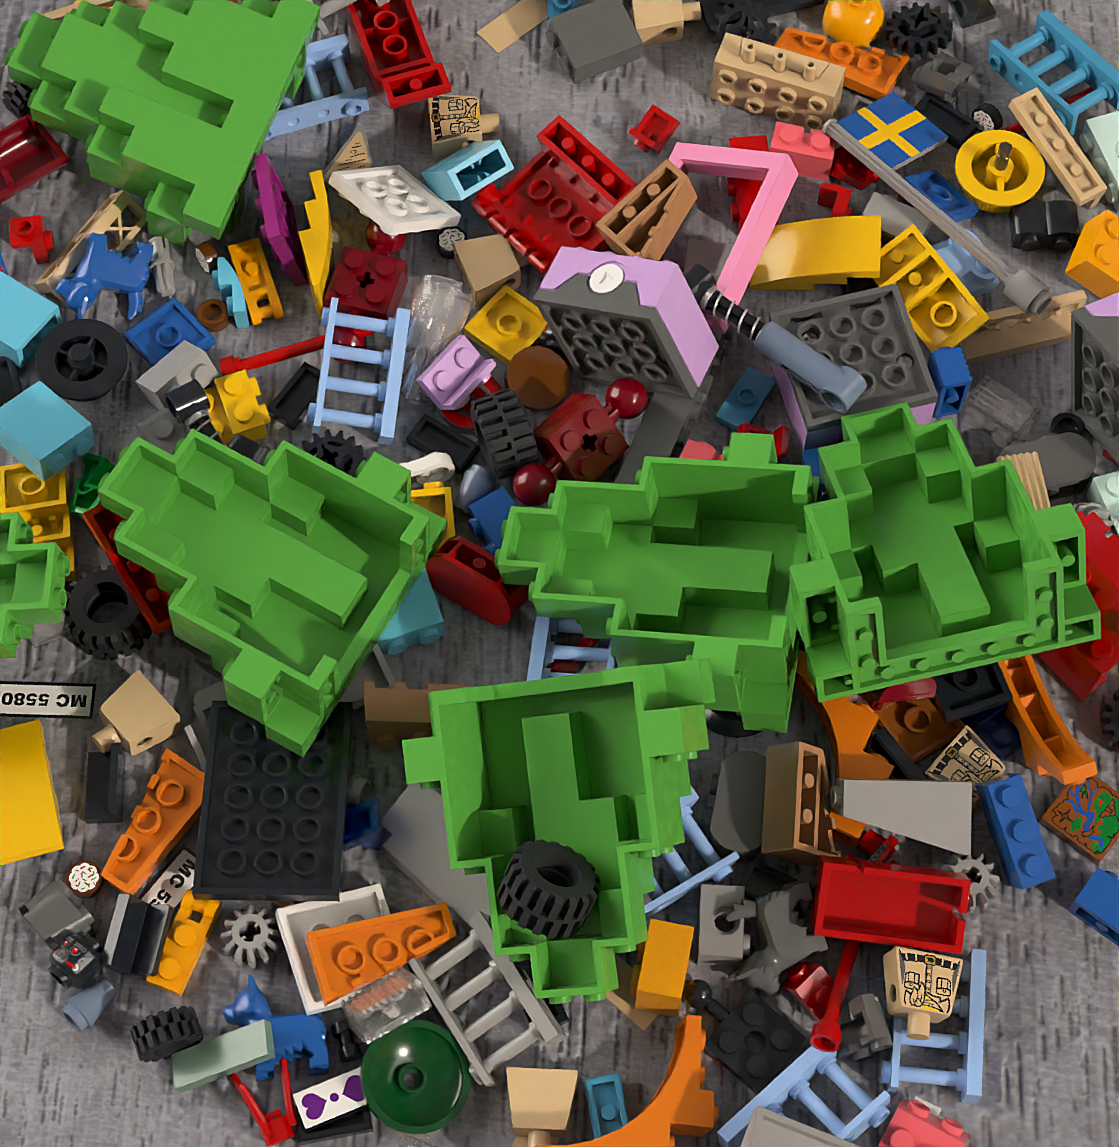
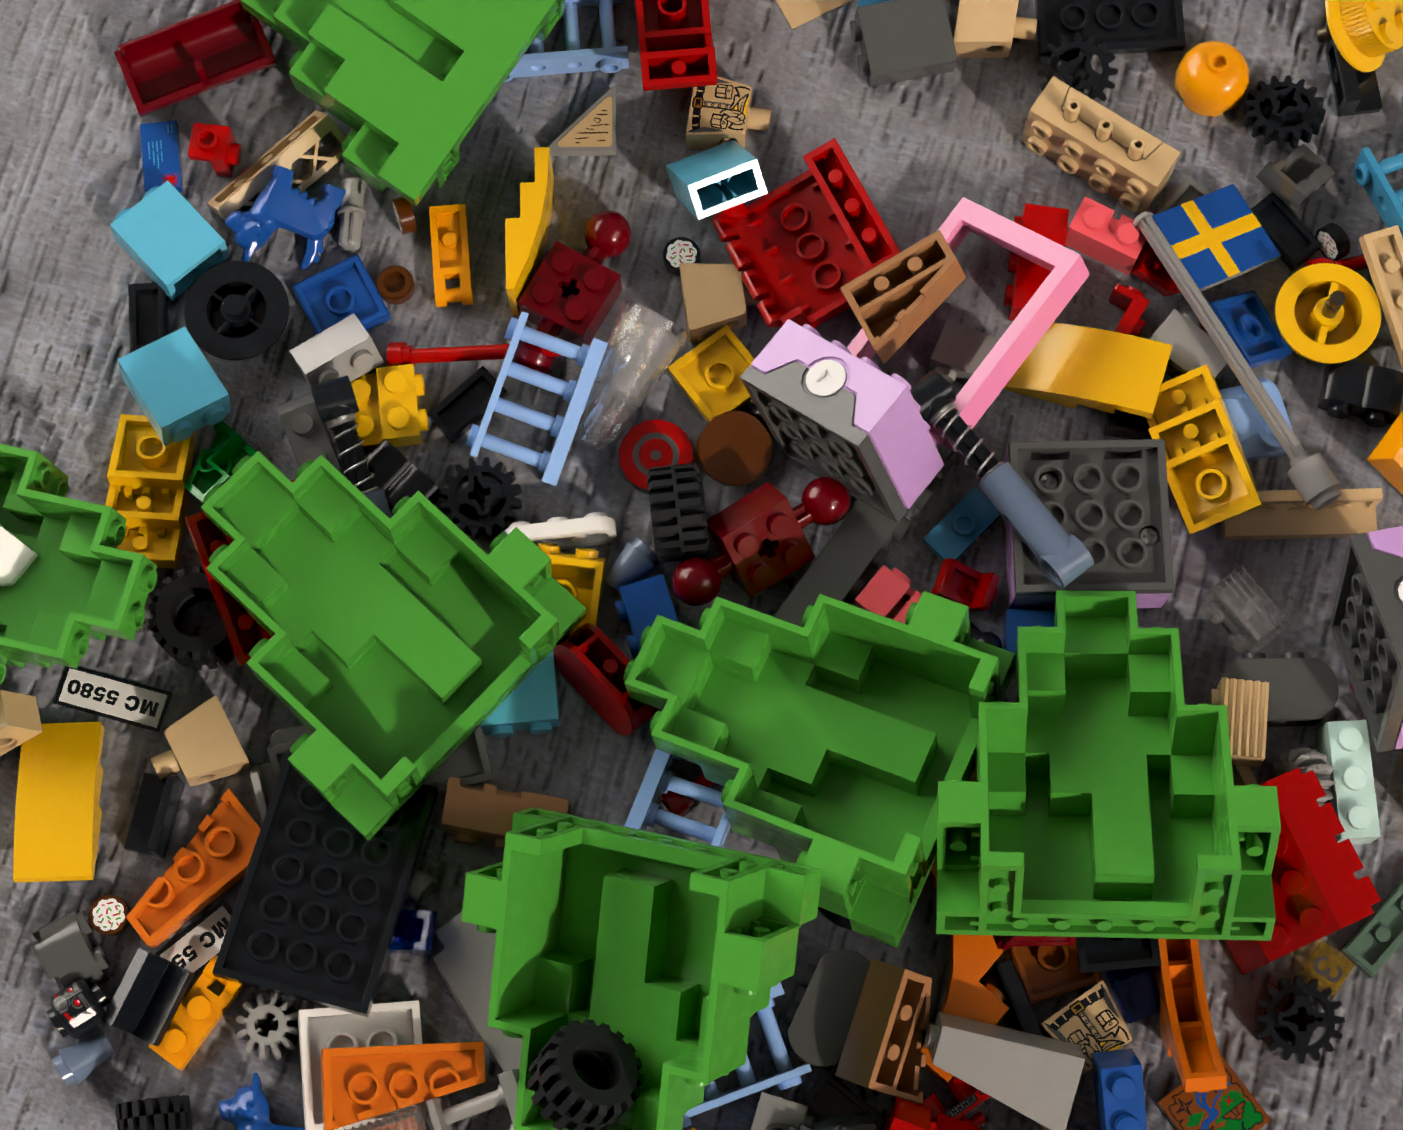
camera: 15 degrees right, 10 degrees up
medium azure slope [212,257,250,328] -> none
magenta plate [251,153,308,286] -> none
white plate [328,165,461,236] -> none
black tile [406,413,480,475] -> none
lavender bracket [416,335,497,410] -> none
red bracket [627,104,680,154] -> none
orange wing [774,27,910,100] -> none
blue brick [927,346,973,418] -> none
black tile [1049,412,1084,436] -> none

